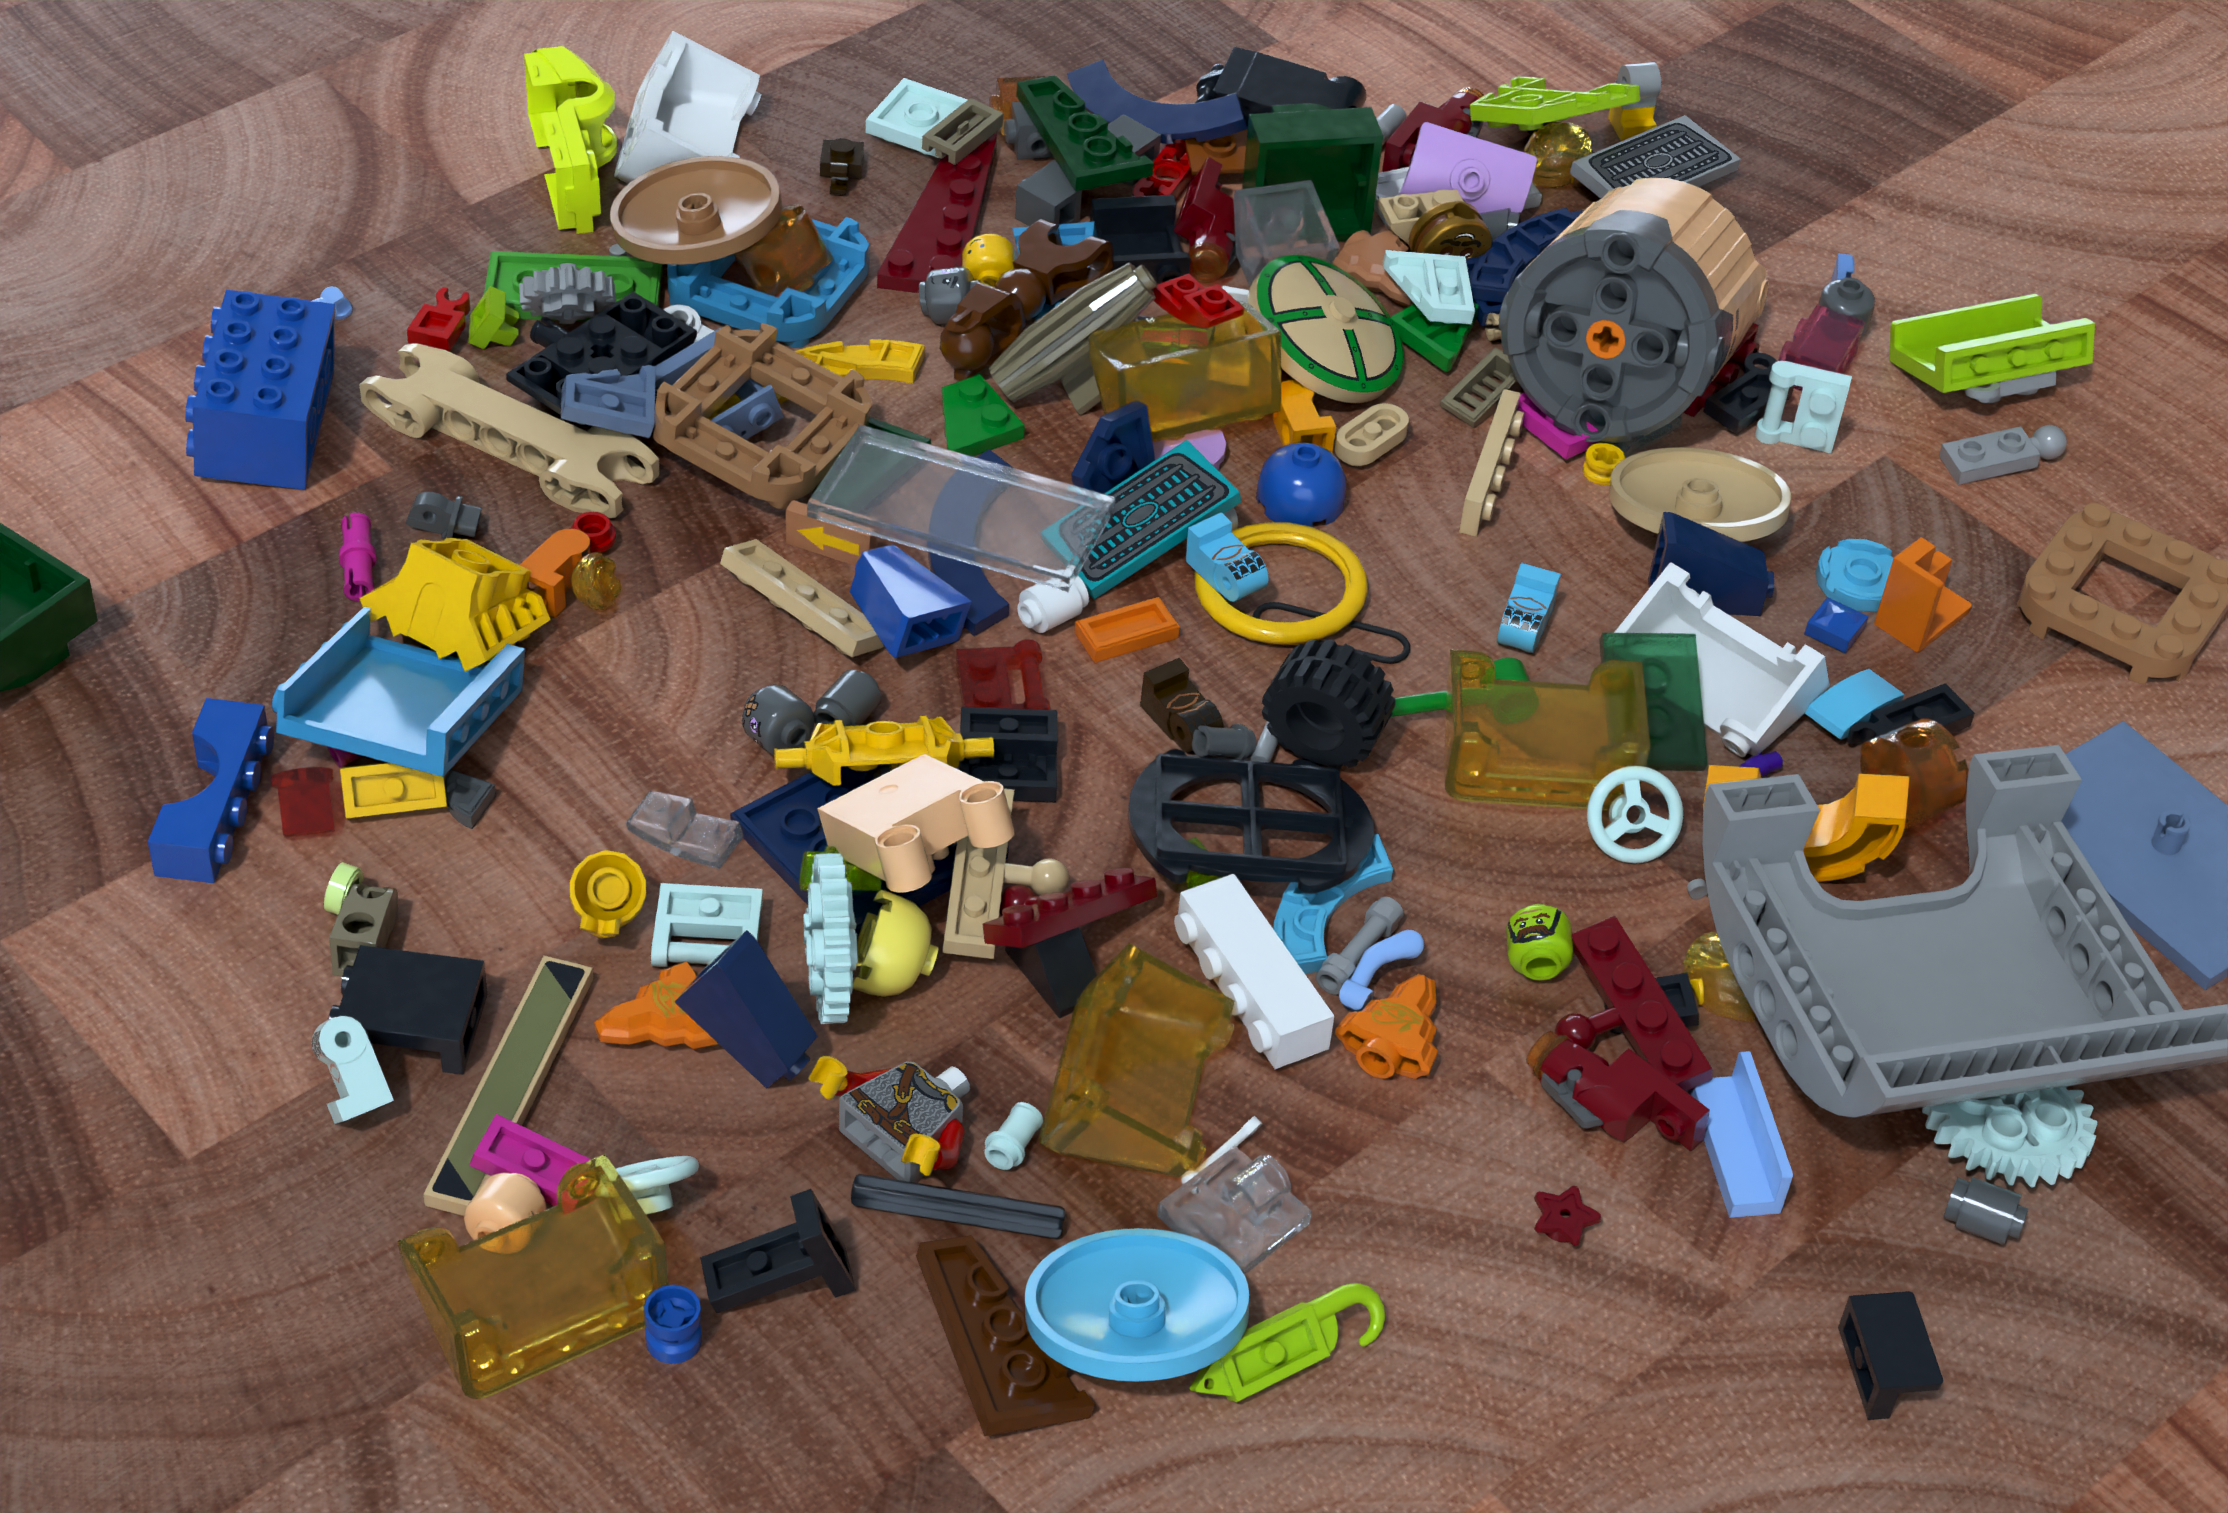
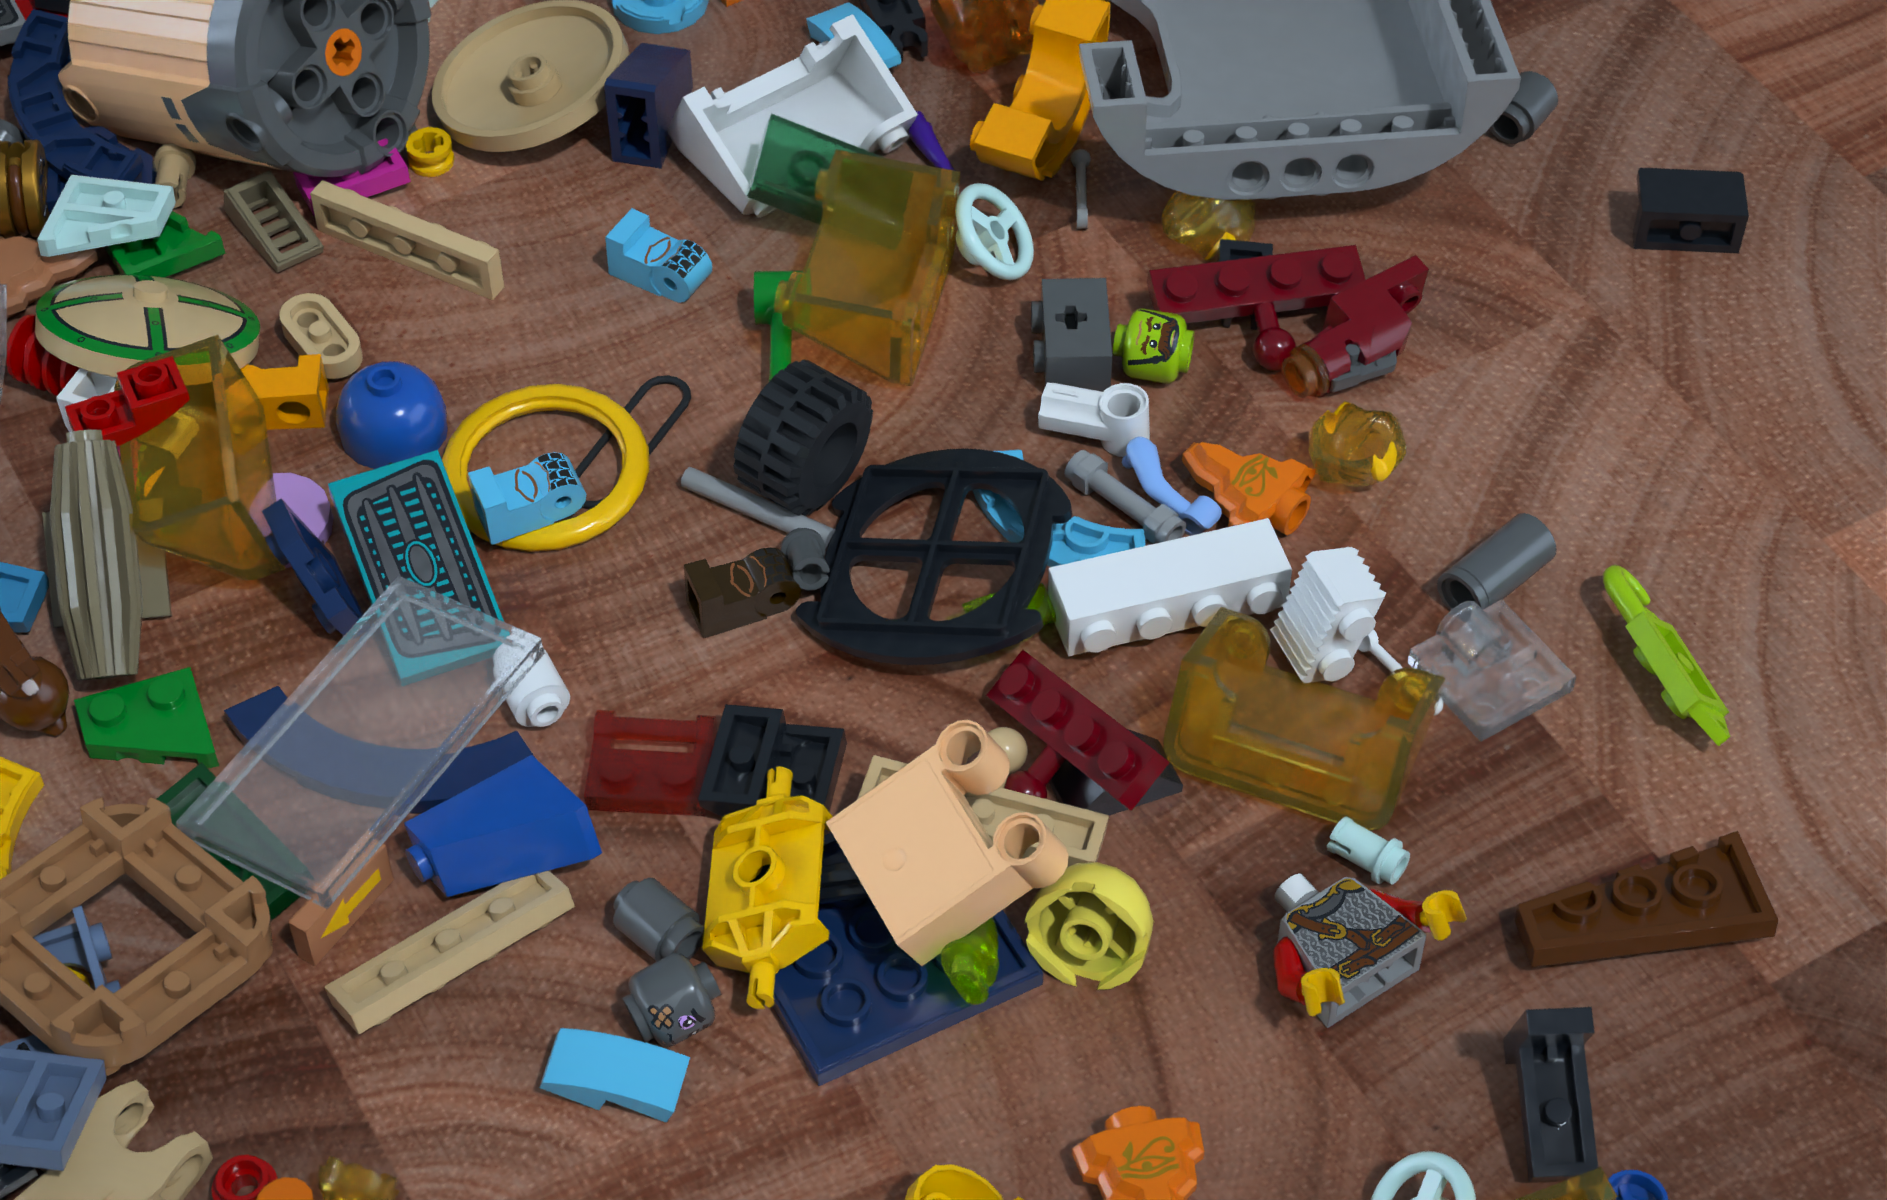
camera: 75 degrees left, 5 degrees up
clear slope [626,791,744,869] -> none
light aqua plate [651,883,763,967] -> none
dark blue slope [674,930,818,1089] -> none
light aqua gear [803,853,858,1024] -> none
black axle [851,1174,1065,1238] -> none
medium azure dish [1025,1228,1249,1382] -> none
orange tile [1074,597,1180,663] -> none
dark red plate [1534,1186,1601,1246] -> none
light blue panel [1688,1051,1793,1218] -> none
blue tile [1804,597,1869,653] -> none
none -> medium azure slope [539,1028,690,1123]
none -> dark grey brick [1031,278,1112,392]
none -> white piece [1038,382,1150,457]
none -> white brick [1270,547,1386,683]
none -> clear yellow hair [1309,401,1407,487]
none -> dark grey pin [1437,513,1556,622]

